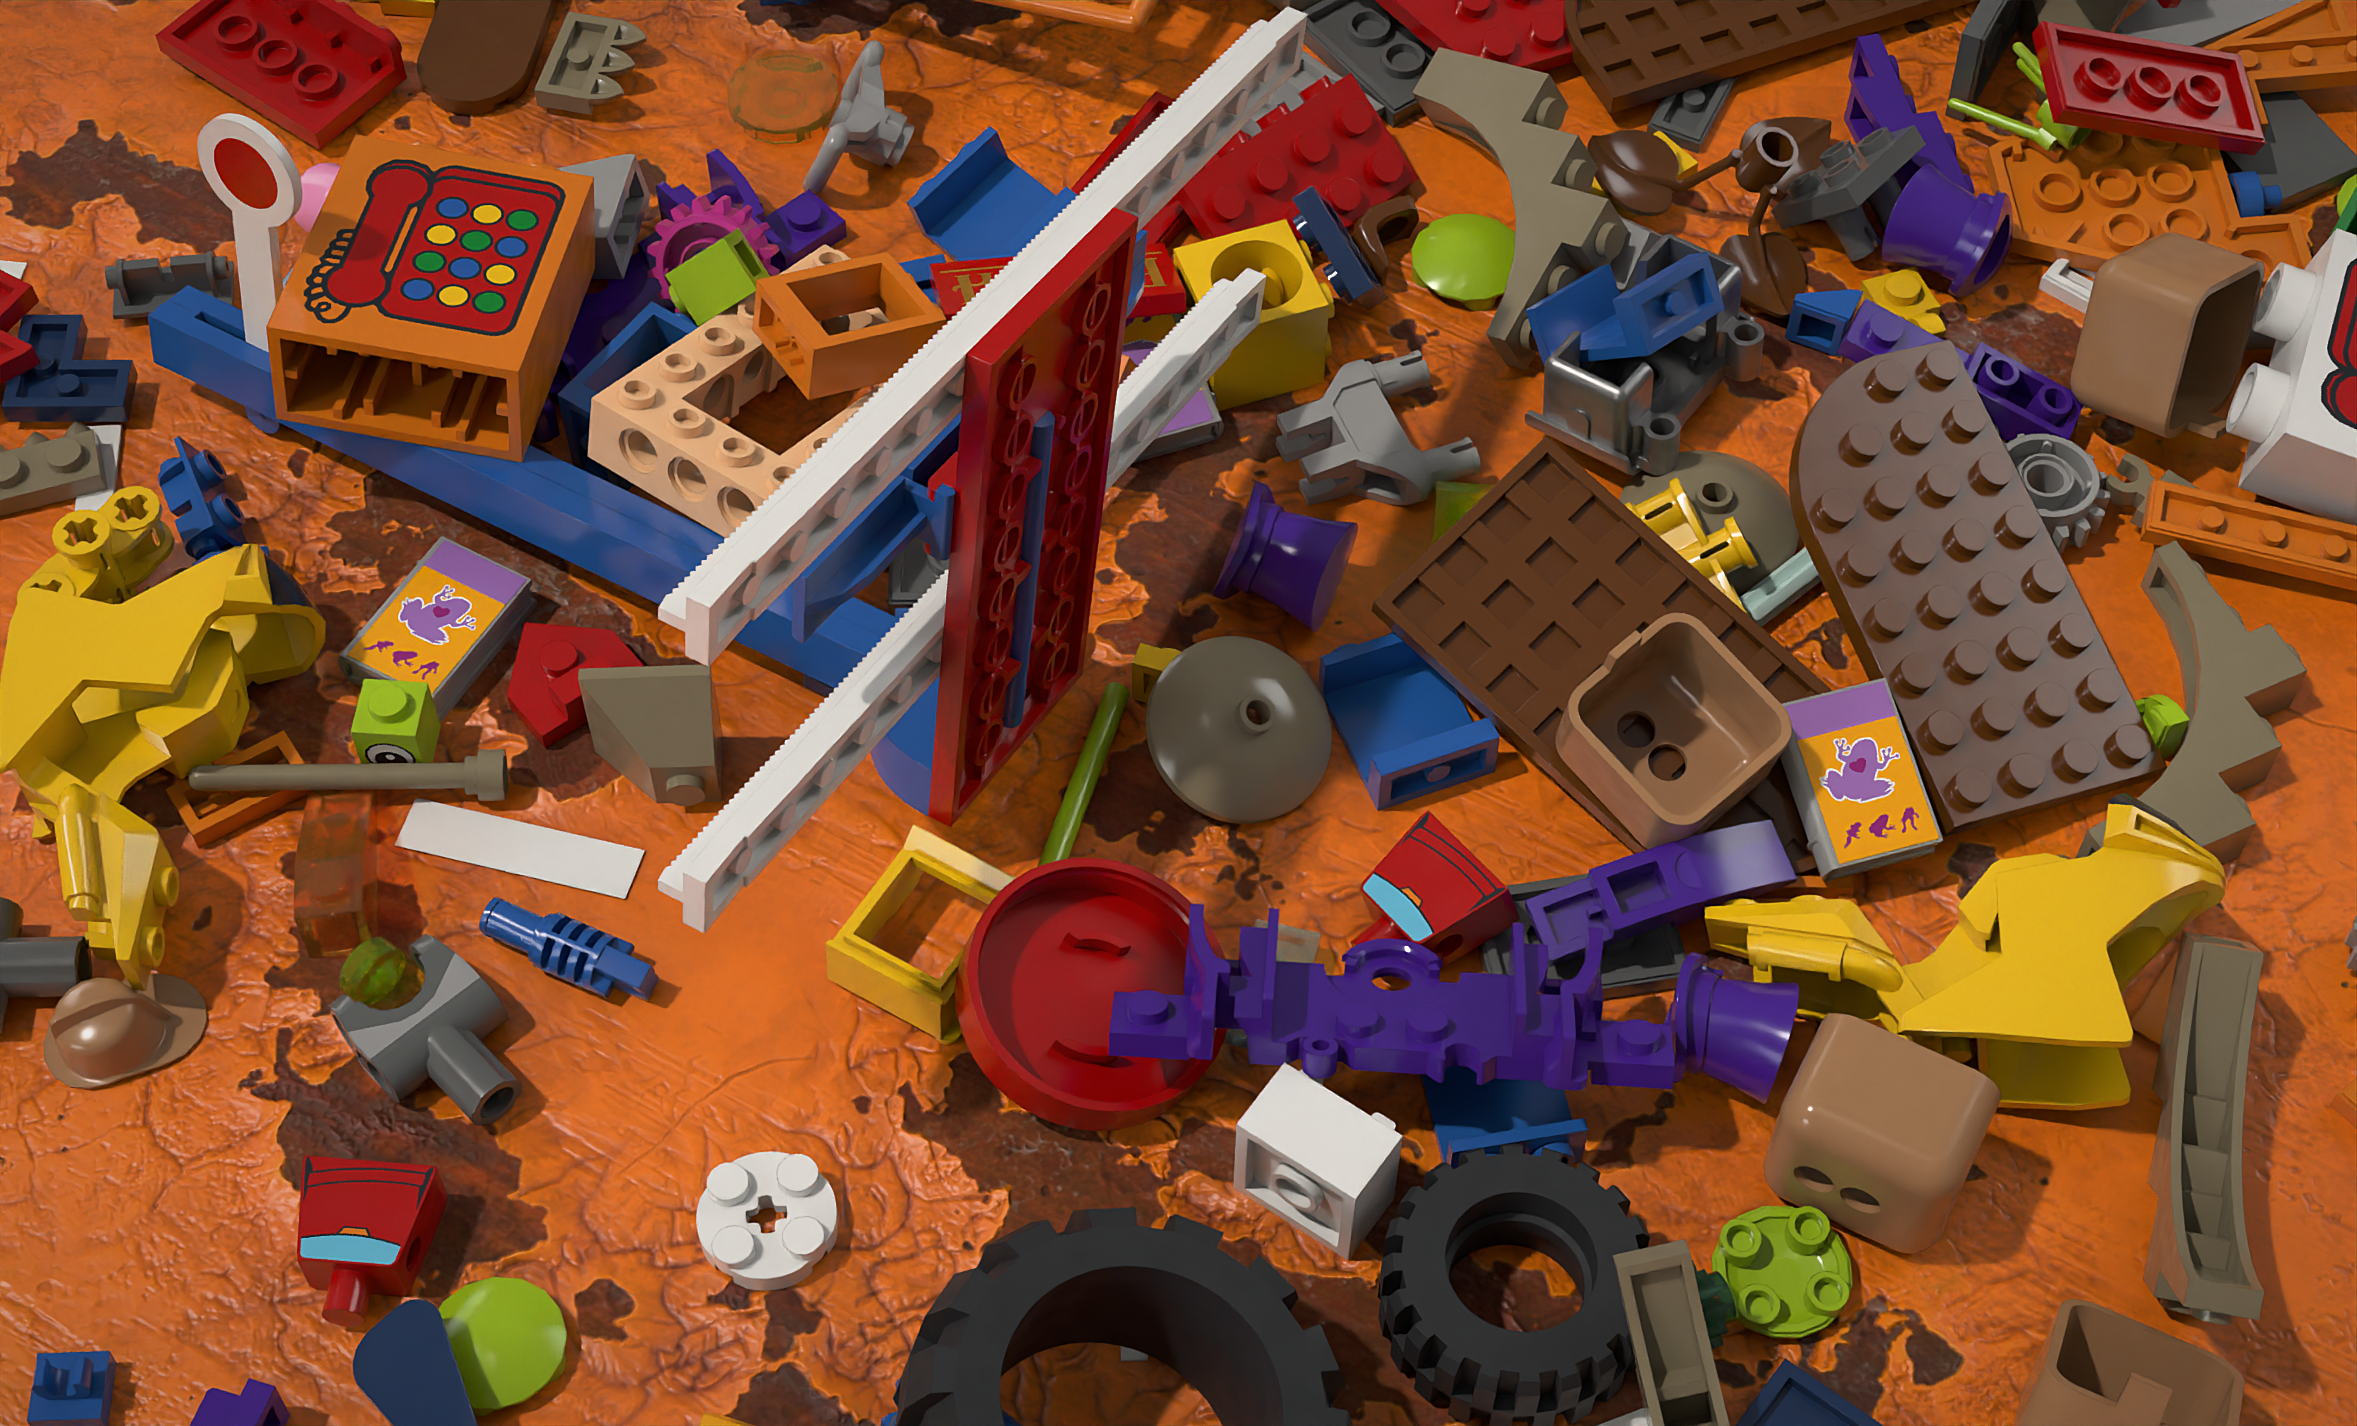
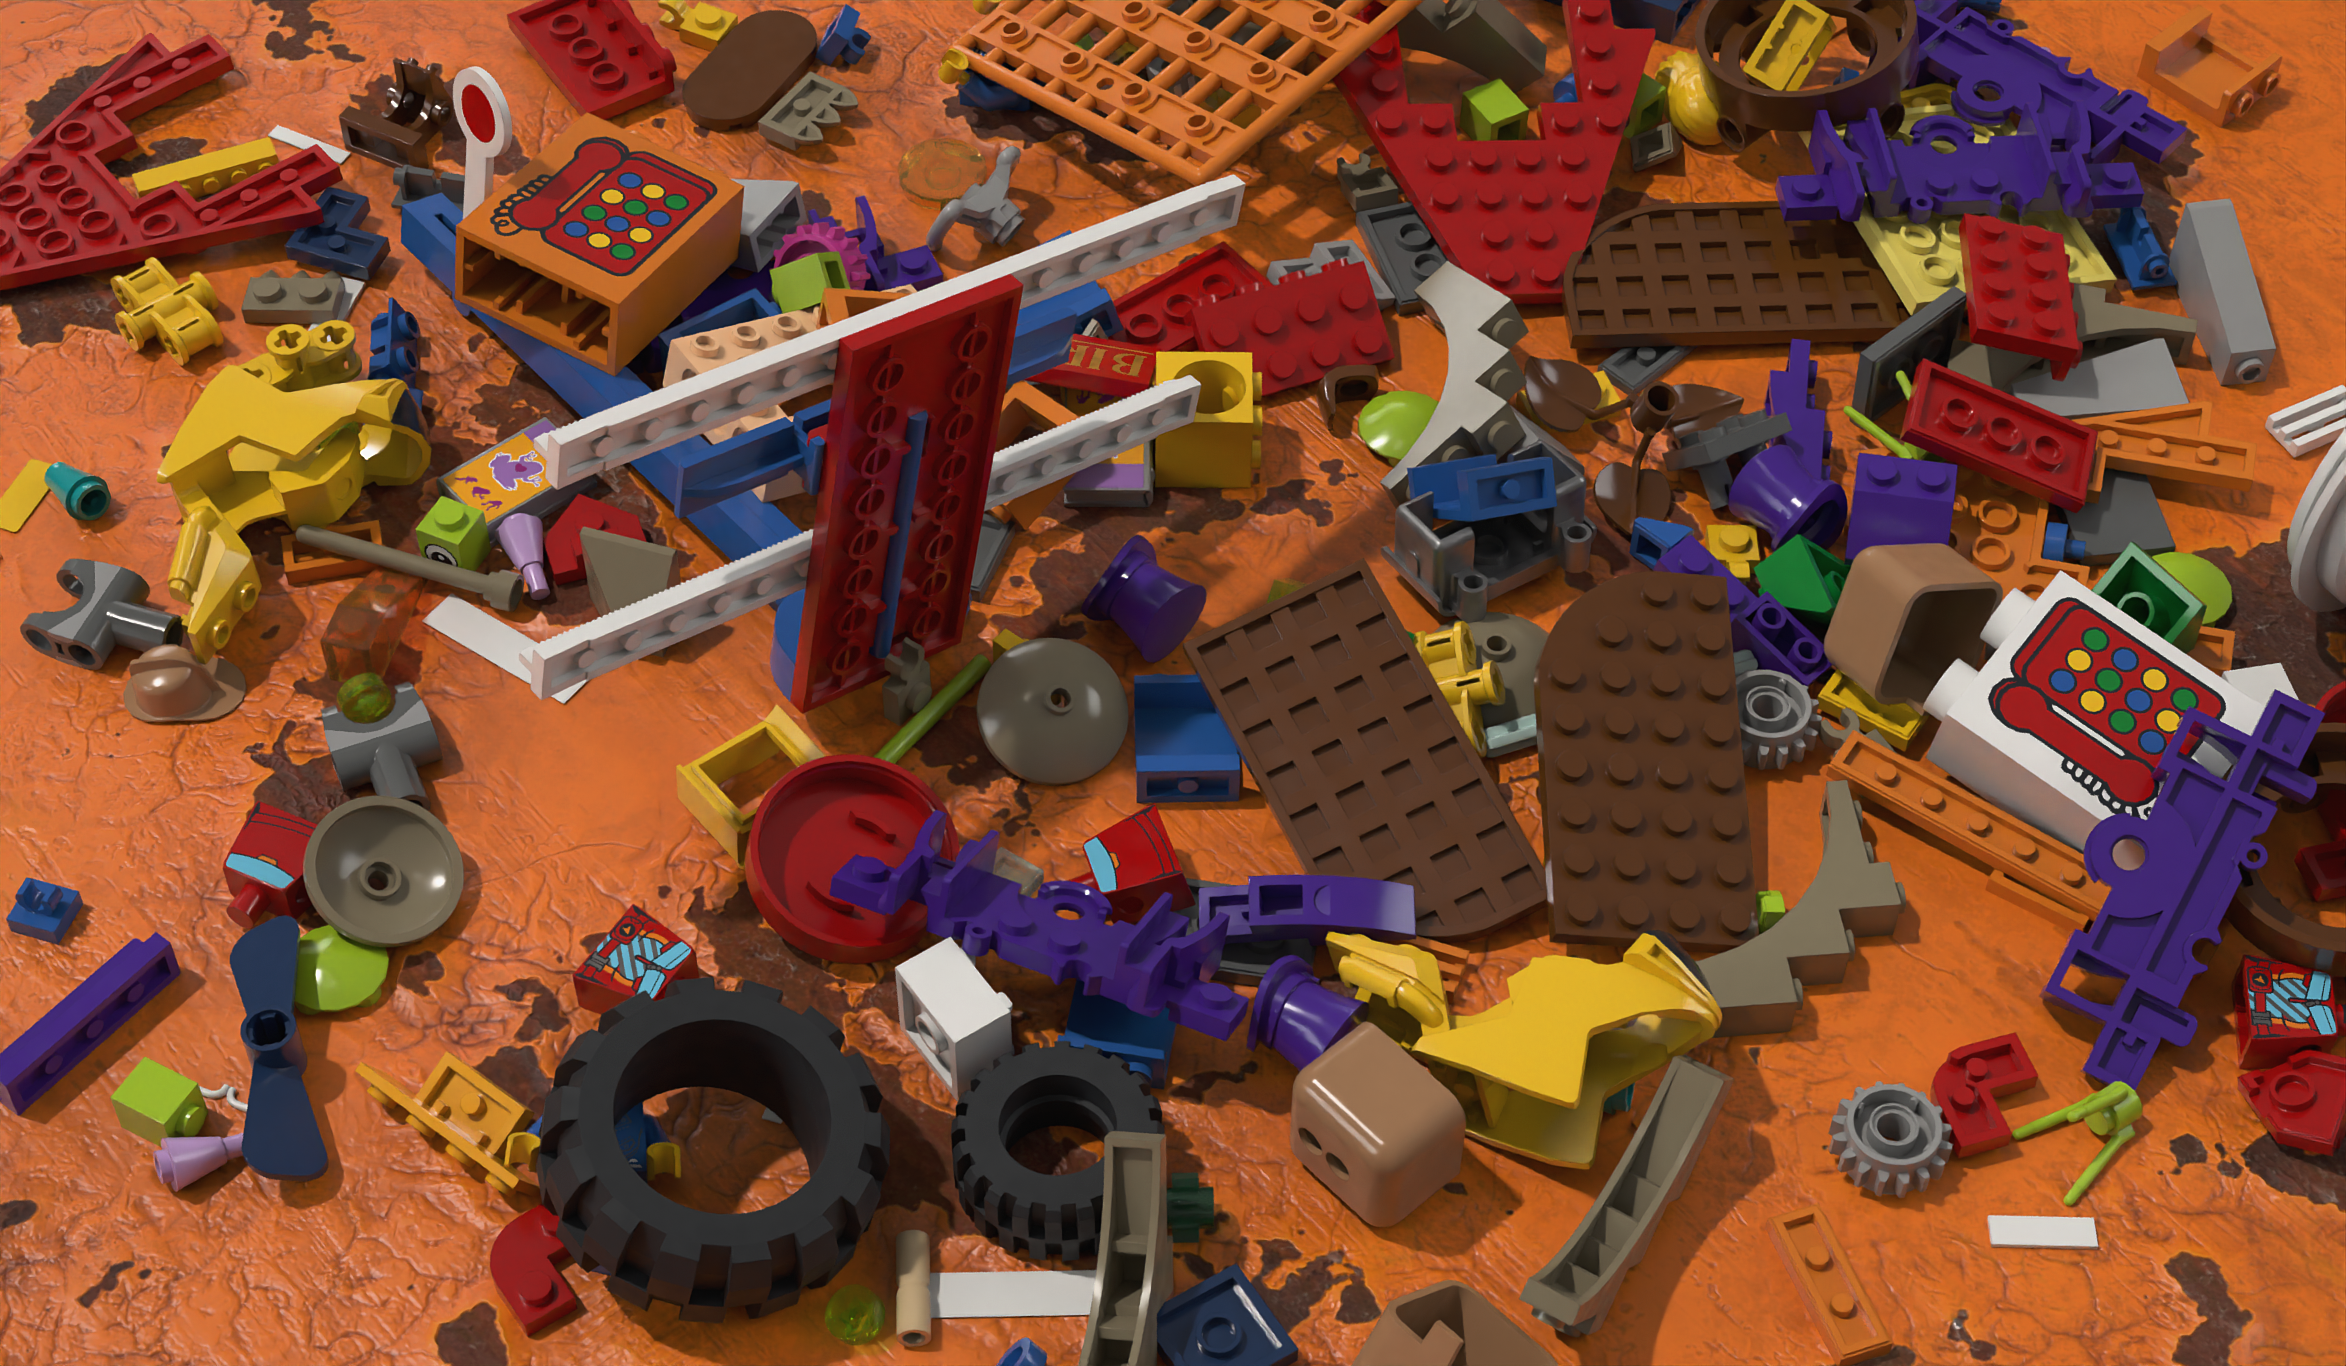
camera: 20 degrees right, 5 degrees down
blue hinge [479,897,659,1001] -> none
white plate [696,1151,839,1291] -> none
light grey connector [1276,350,1481,506] -> none
dark blue plate [1292,186,1388,310] -> none
medium nougat piece [1555,613,1792,849] -> none
lime dish [1711,1206,1852,1338] -> none
piece [1780,677,1943,882] -> none
none -> dark tan dish [303,796,464,947]
none -> reddish brown tile [338,57,454,169]
none -> lavender cone [495,513,550,600]
none -> torso [572,904,699,1014]
none -> dark tan plate [882,637,932,726]
none -> green slope [1753,534,1851,630]
none -> yellow plate [1817,669,1929,751]
none -> dark purple slope [1844,453,1958,565]

